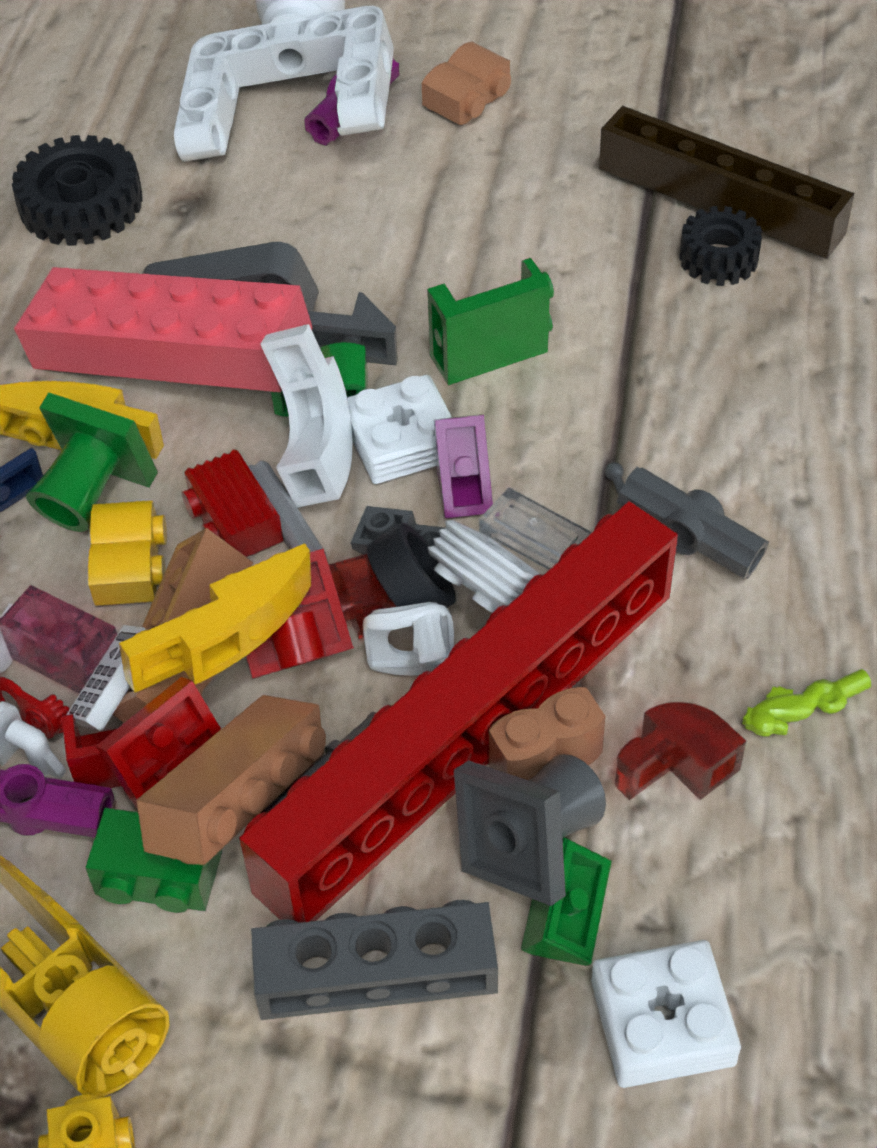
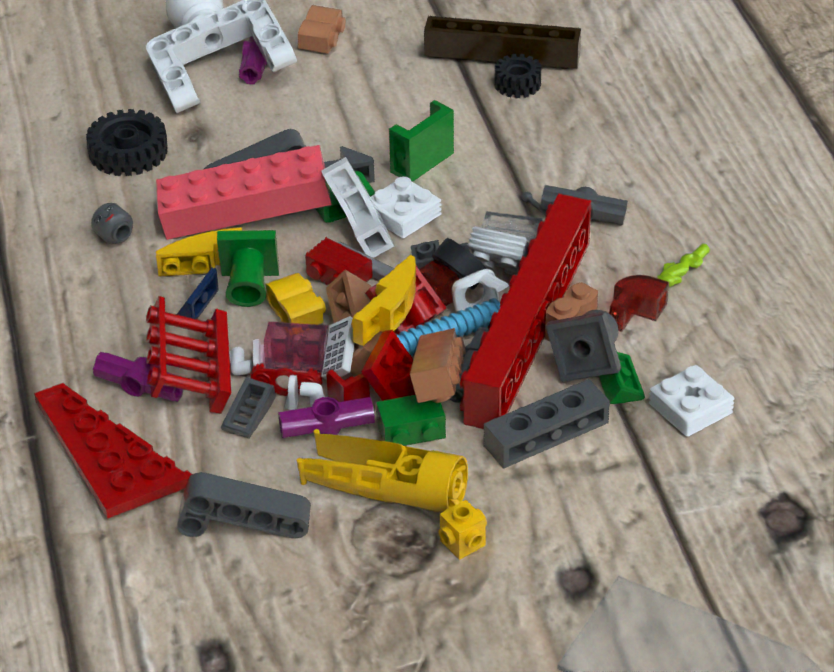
camera: 25 degrees left, 10 degrees down
slope [434,414,494,518] -> none
none -> medium azure piece [396,298,500,356]

